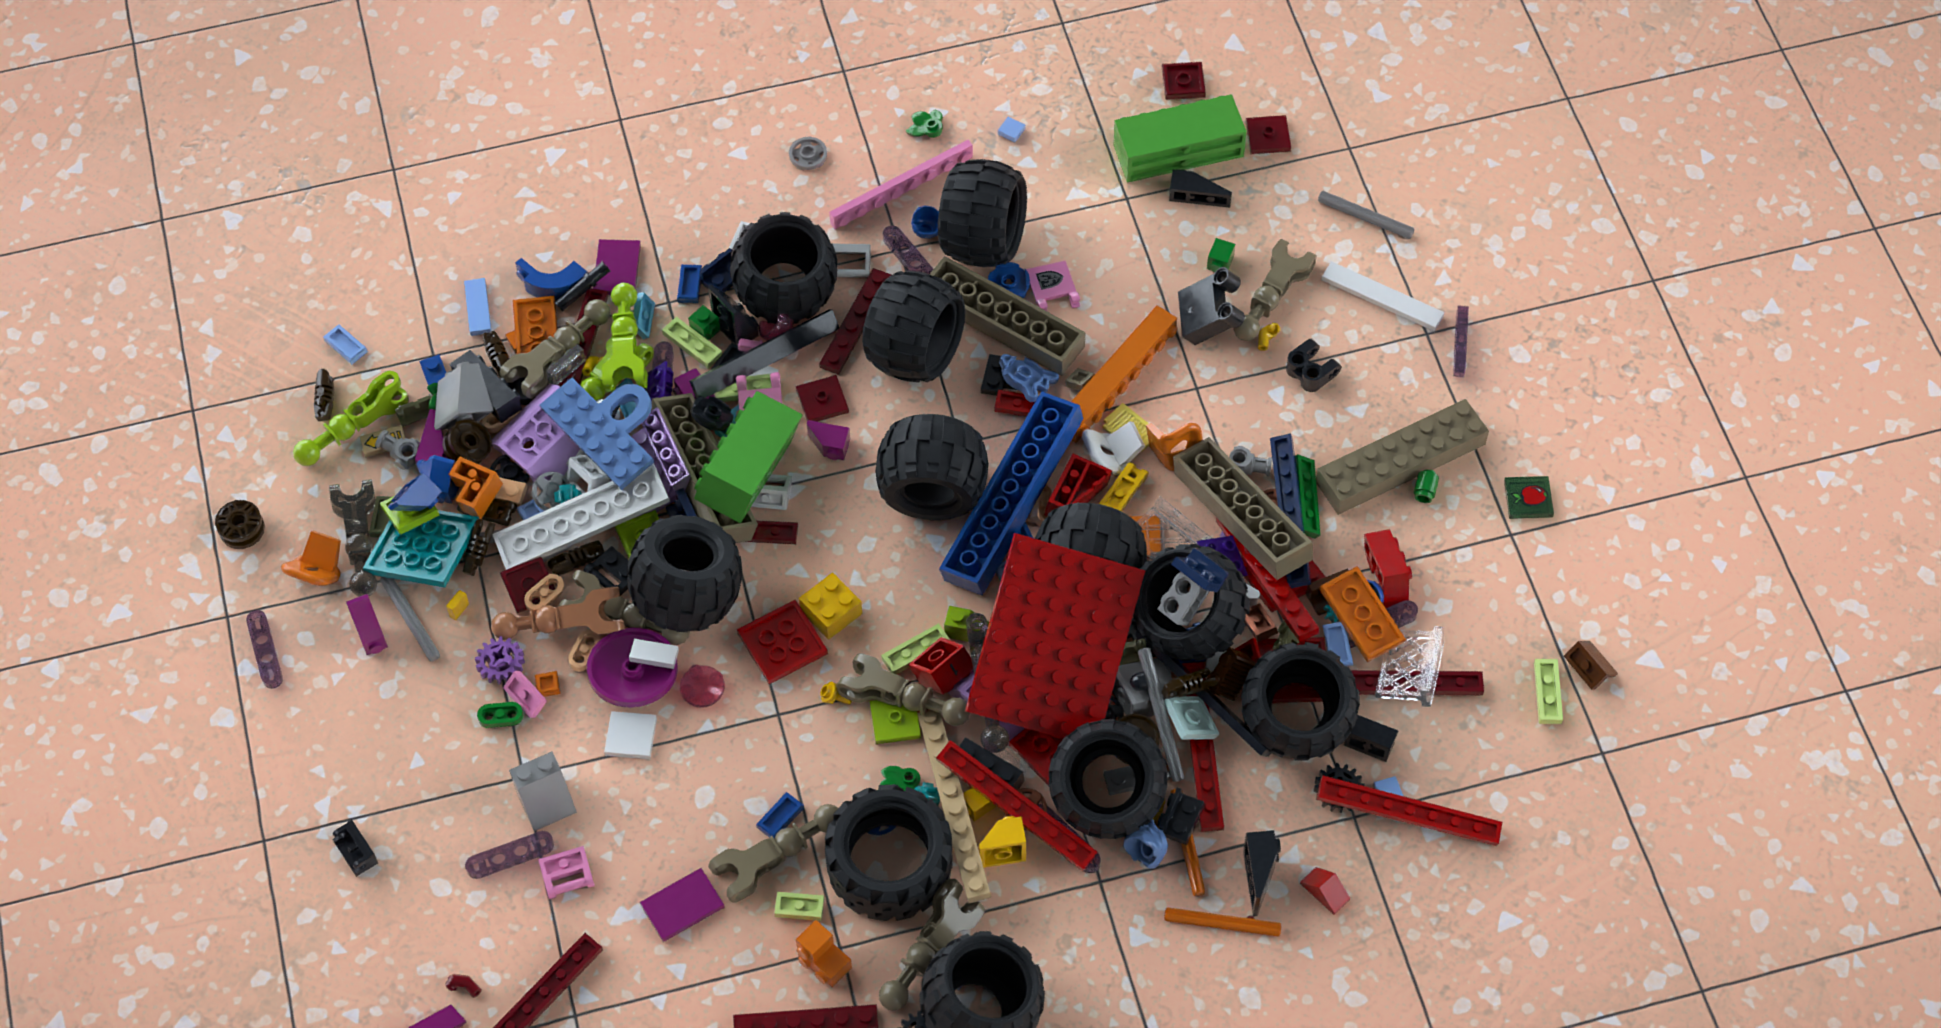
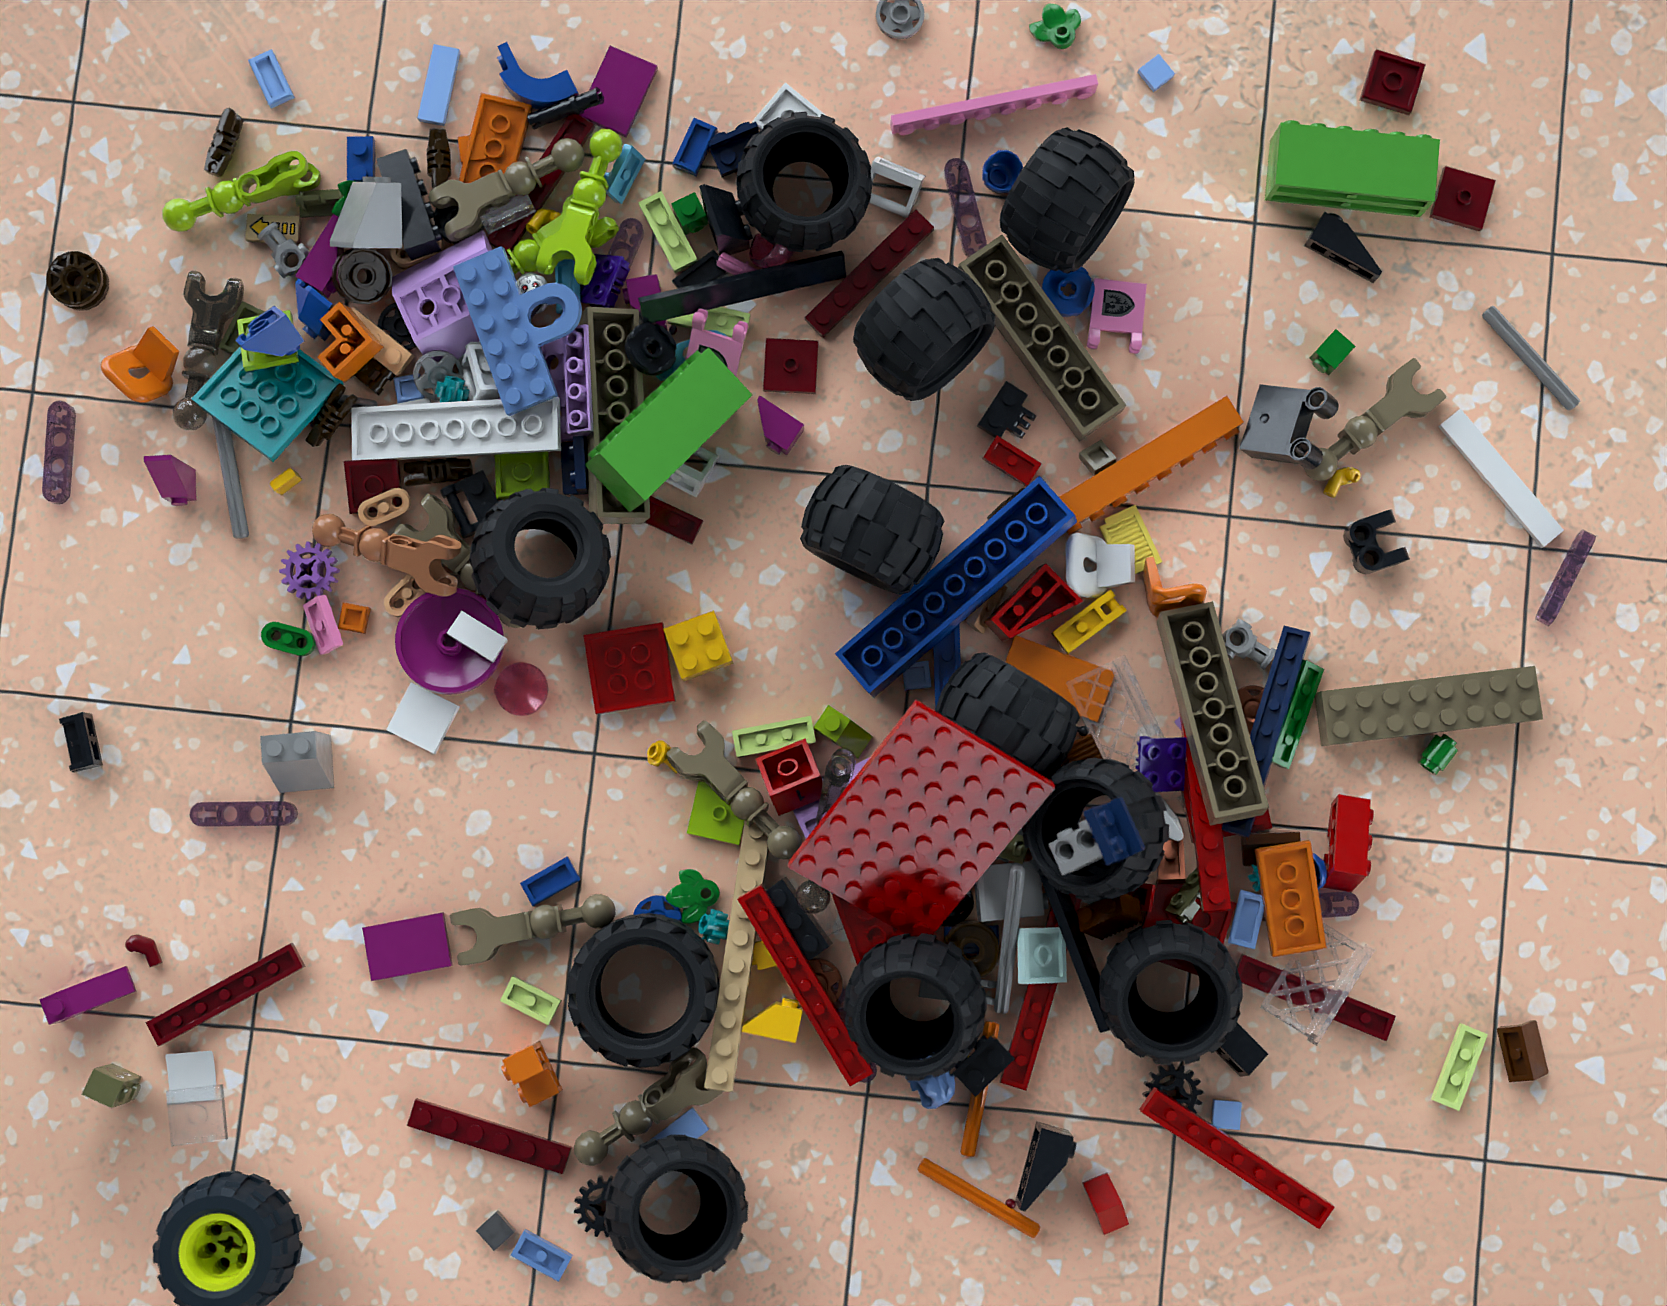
camera: 20 degrees right, 25 degrees up
bright pink plate [538,846,595,900] -> none
medium blue tile [999,354,1059,402] -> none
black hinge [1130,671,1148,691] -> none
dark brown hinge [1161,667,1218,699] -> none
clear green tile [1504,476,1554,519] -> none

